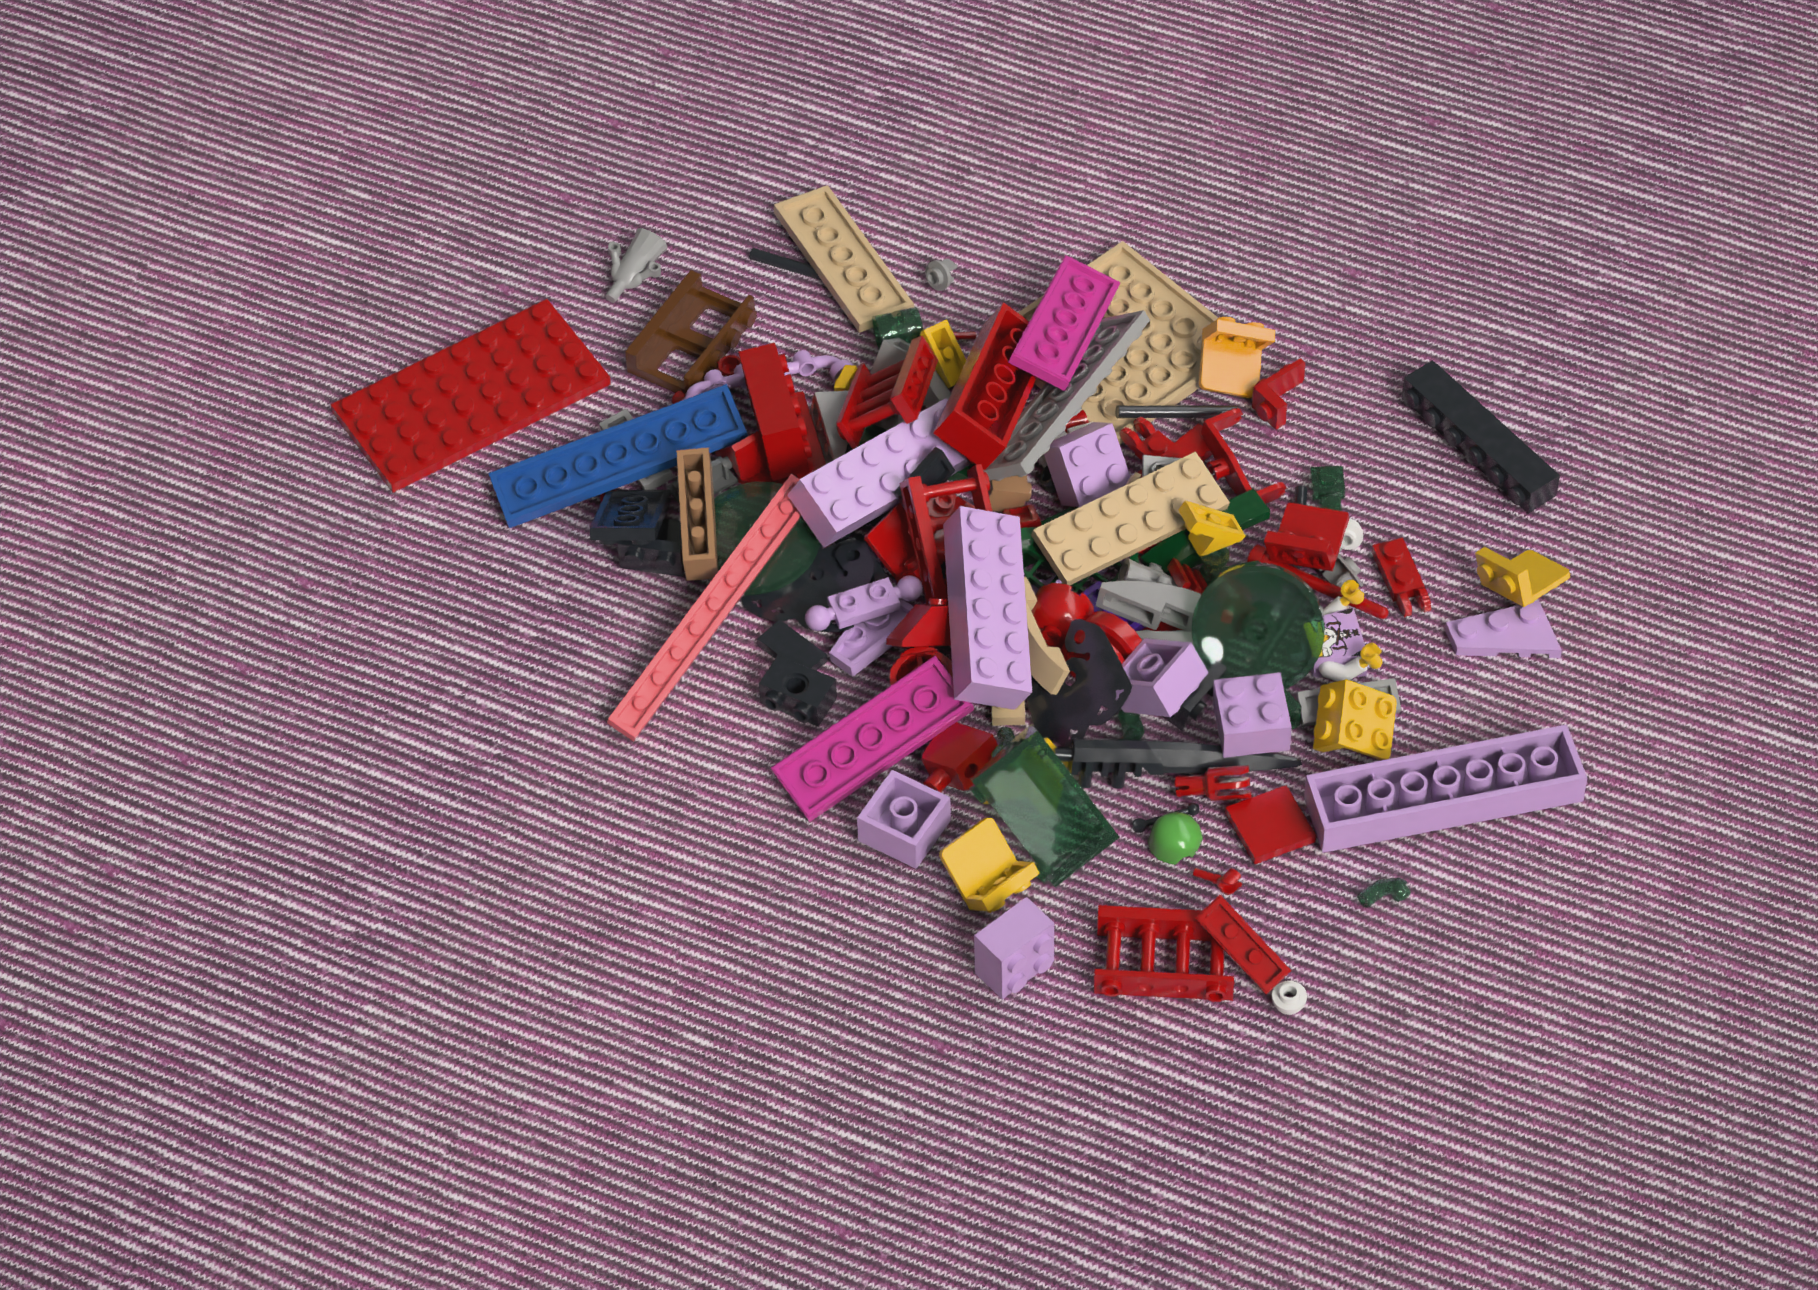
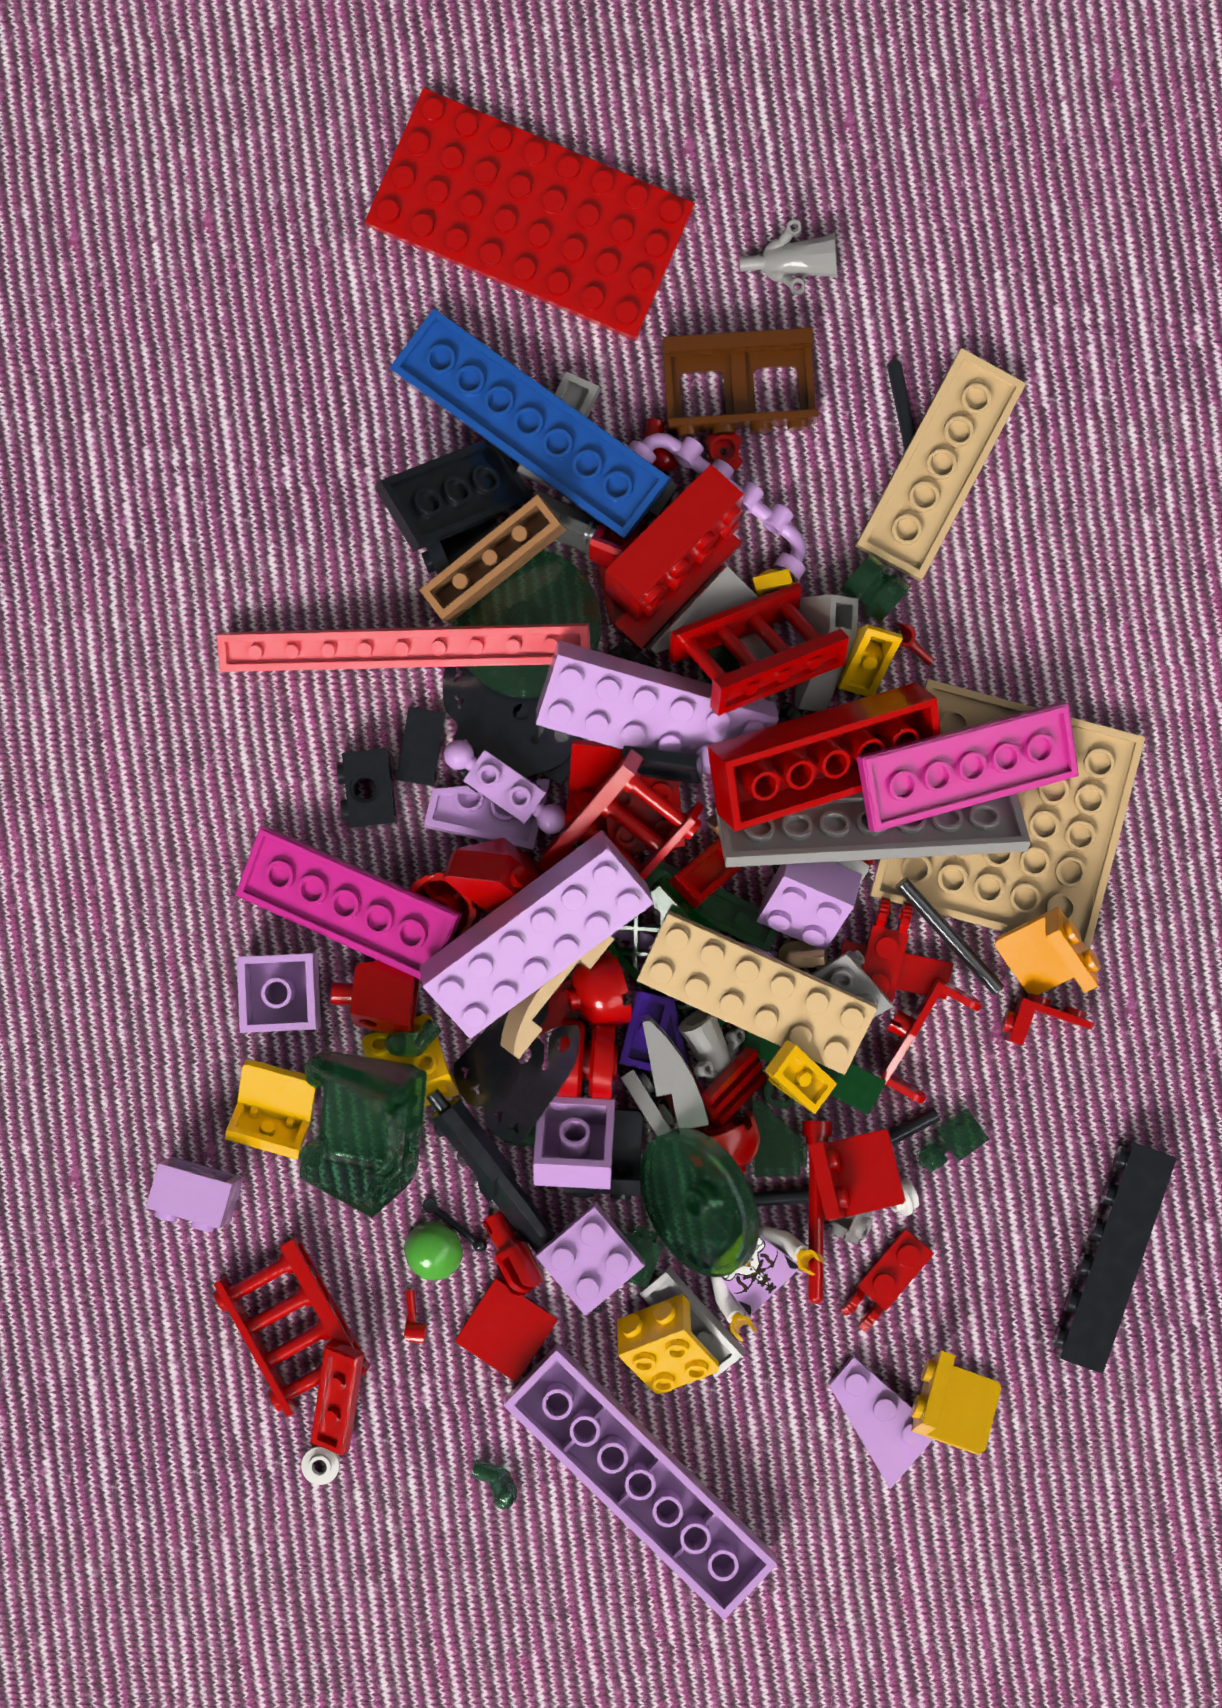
camera: 60 degrees right, 35 degrees up
light grey plate [925,258,958,291] -> none

